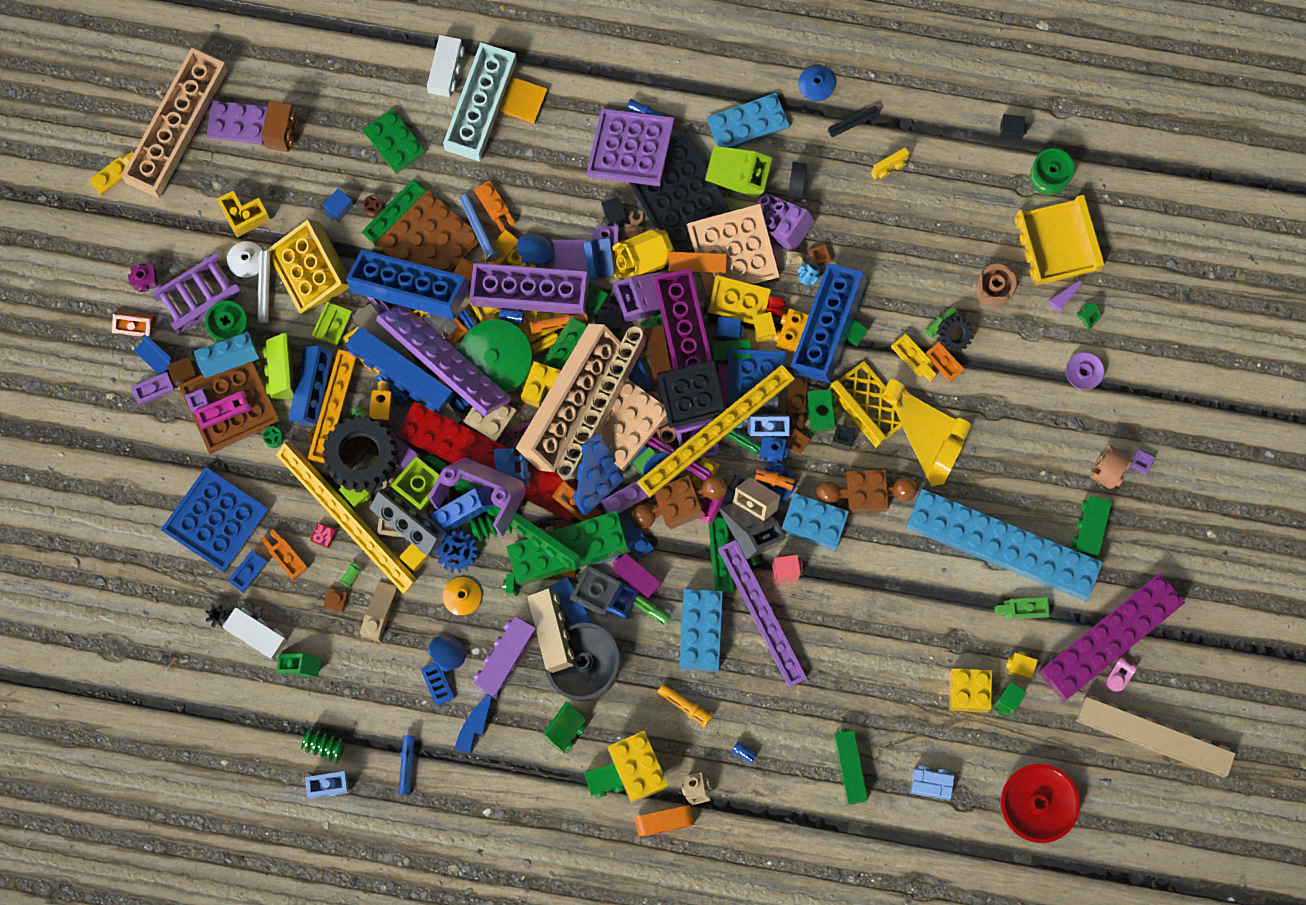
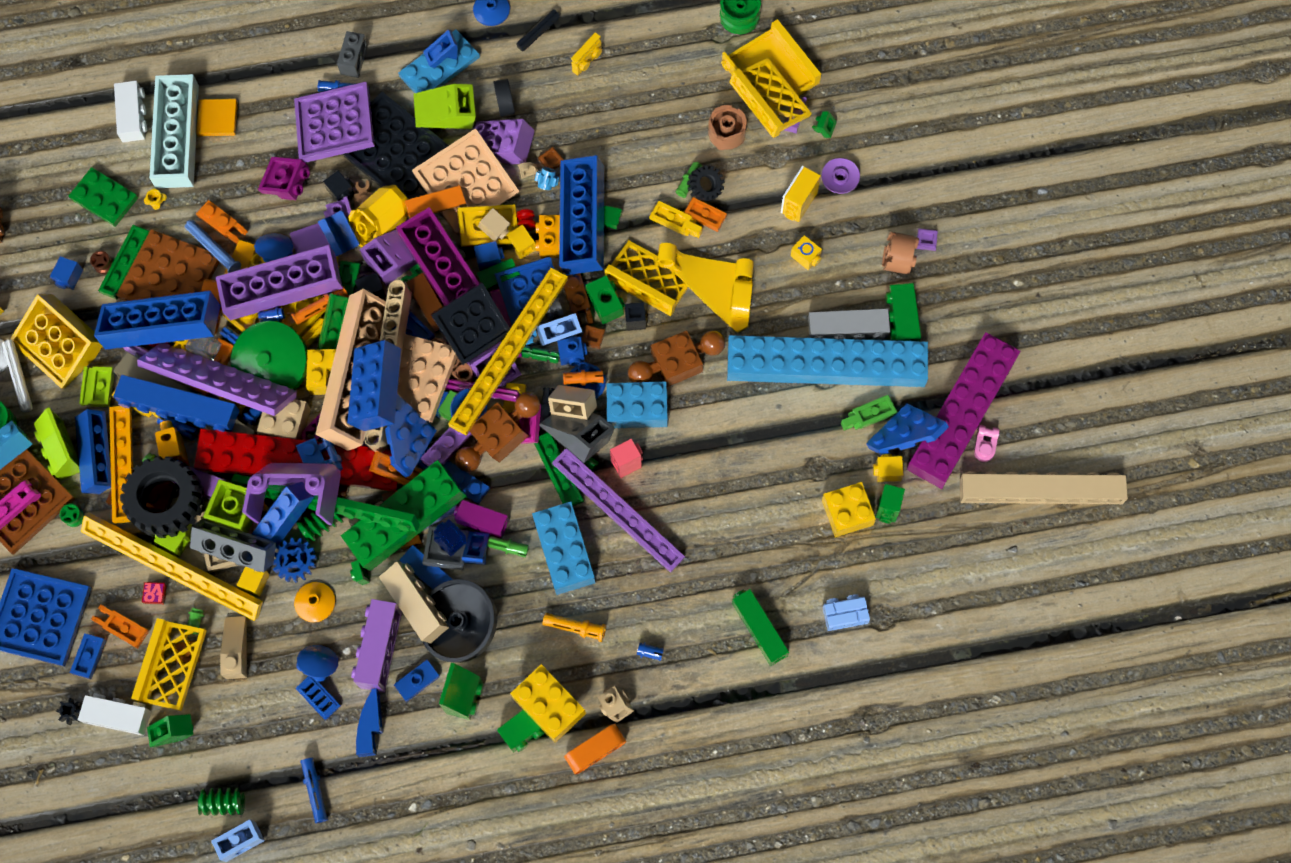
camera: 15 degrees left, 5 degrees down
red dish [1000,764,1080,844] -> none
none -> yellow fence [131,618,207,711]
none -> yellow plate [144,188,167,210]
none -> magenta plate [258,157,310,201]
none -> dark grey brick [337,31,368,78]
none -> blue brick [347,340,401,431]
none -> blue plate [394,660,440,702]
none -> blue slope [423,29,458,68]
none -> clear blue brick [434,519,466,557]
none -> tan brick [478,208,510,241]
none -> yellow fence [729,58,812,138]
none -> yellow piece [781,166,821,222]
none -> yellow brick [791,235,822,270]
none -> light grey brick [808,309,890,340]
none -> blue plate [866,404,949,455]

